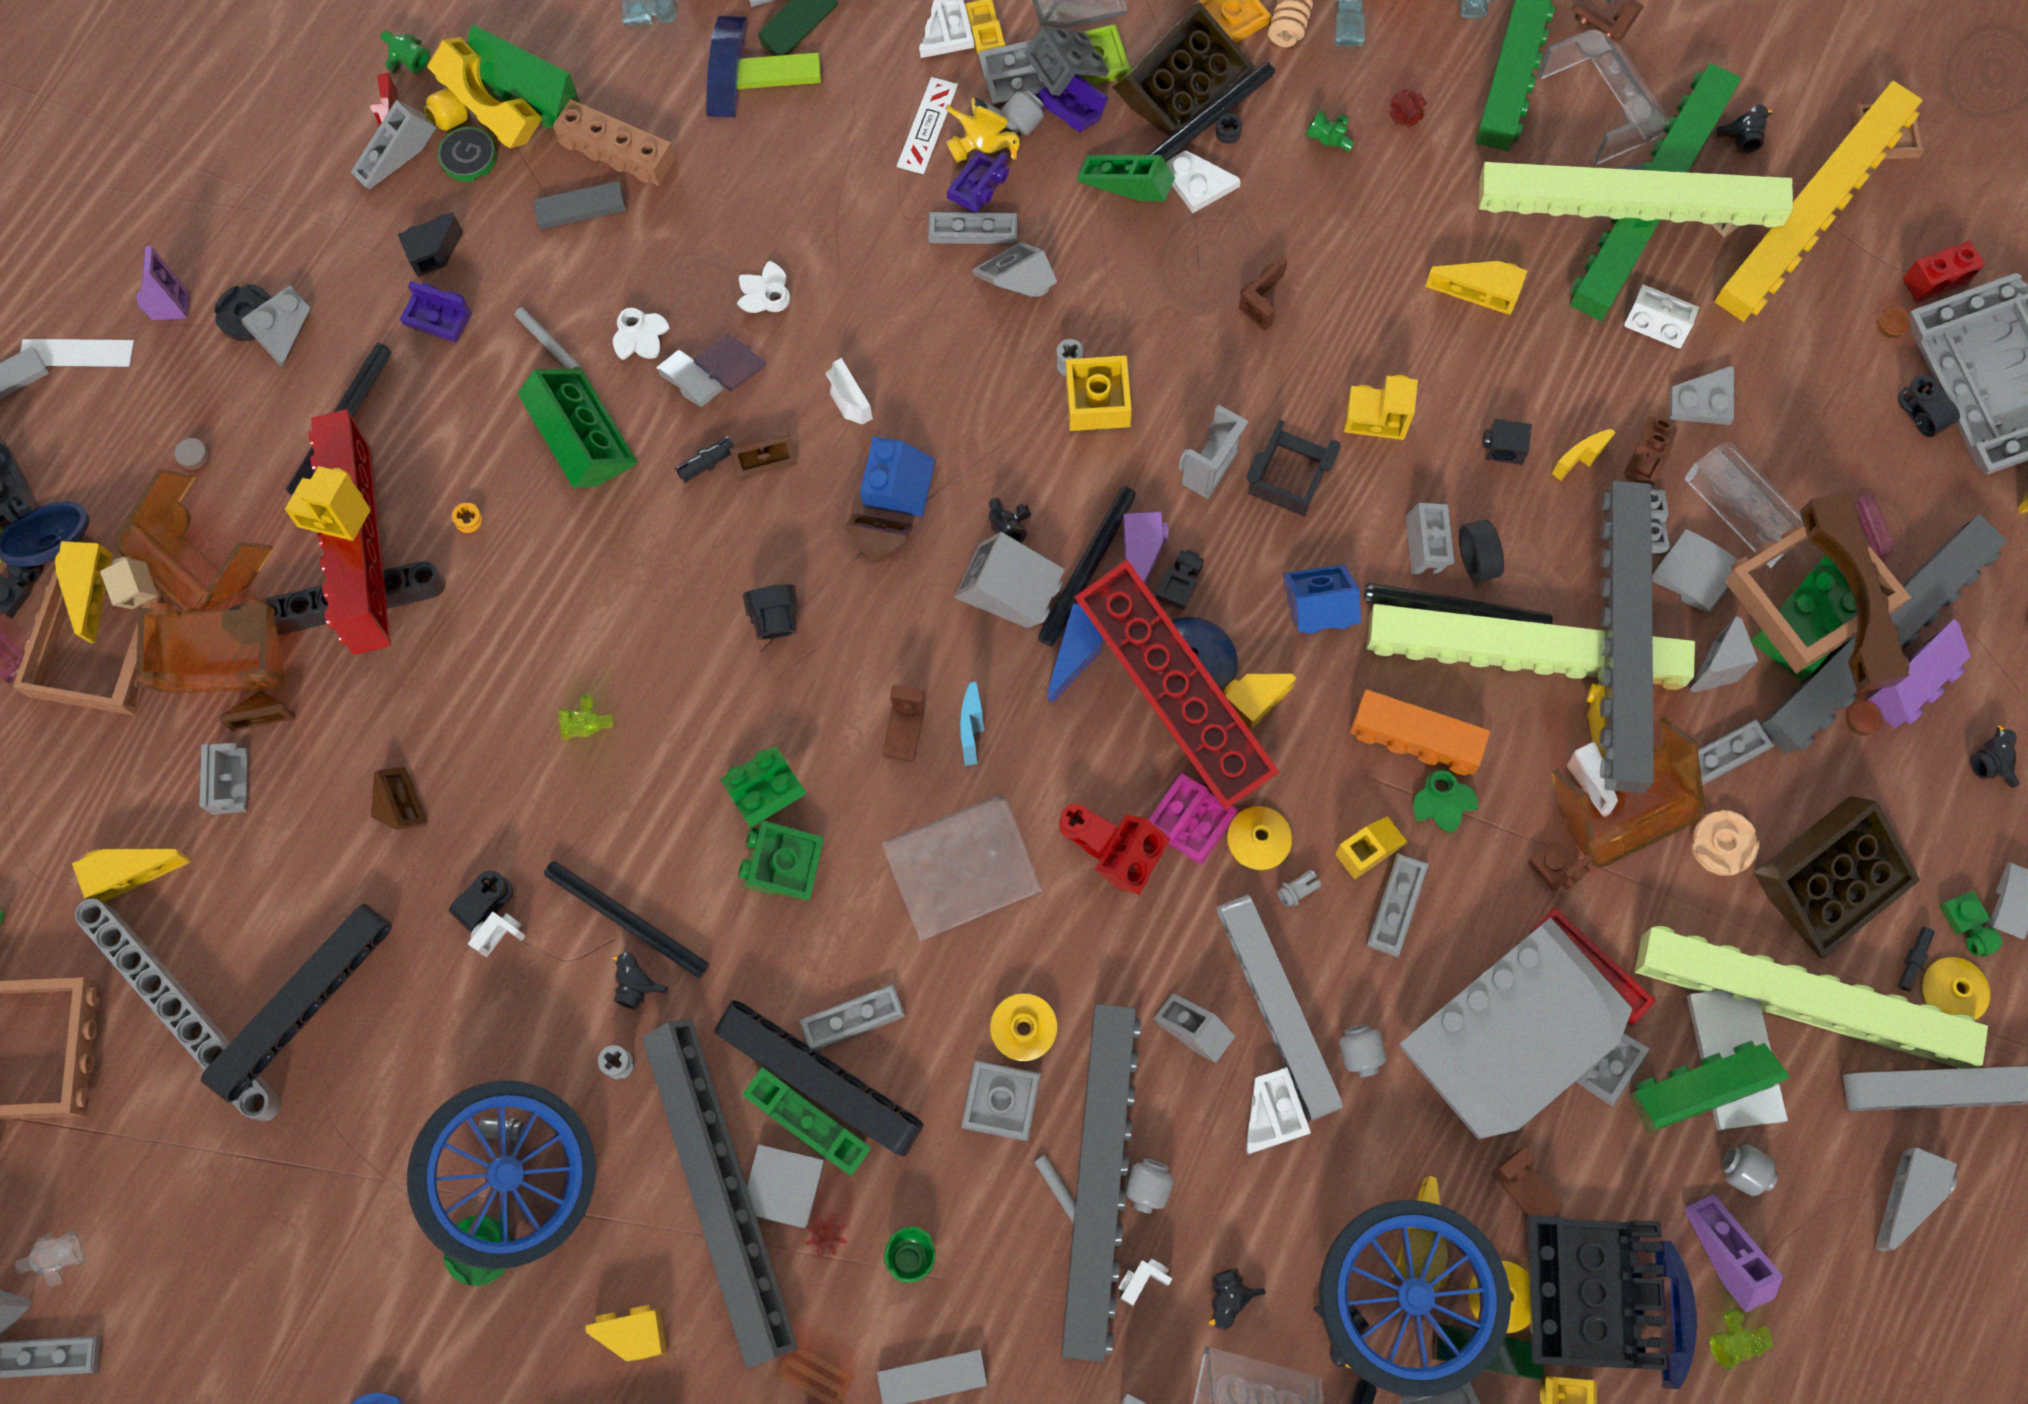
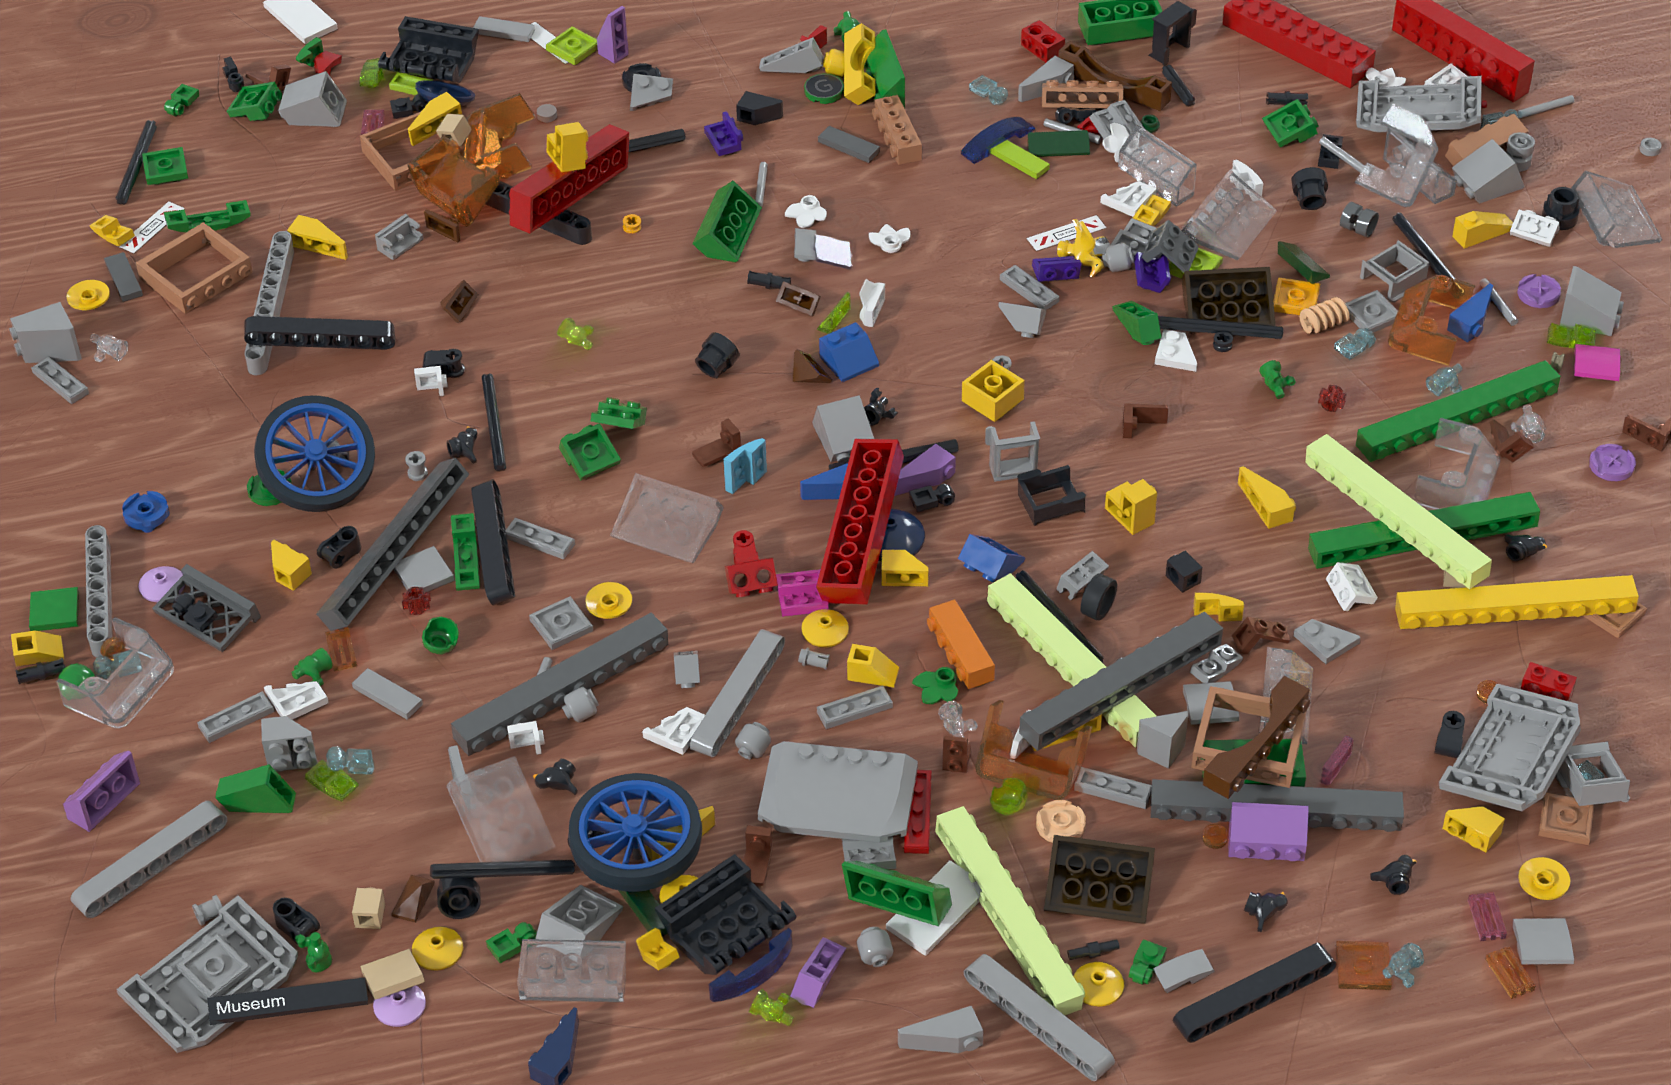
camera: 45 degrees right, 25 degrees down
none -> black piece [317,526,361,569]
none -> lime tile [546,26,598,65]
none -> clear neon green slope [817,292,851,334]
none -> clear piece [938,701,978,738]
none -> clear neon green hair [990,778,1028,816]

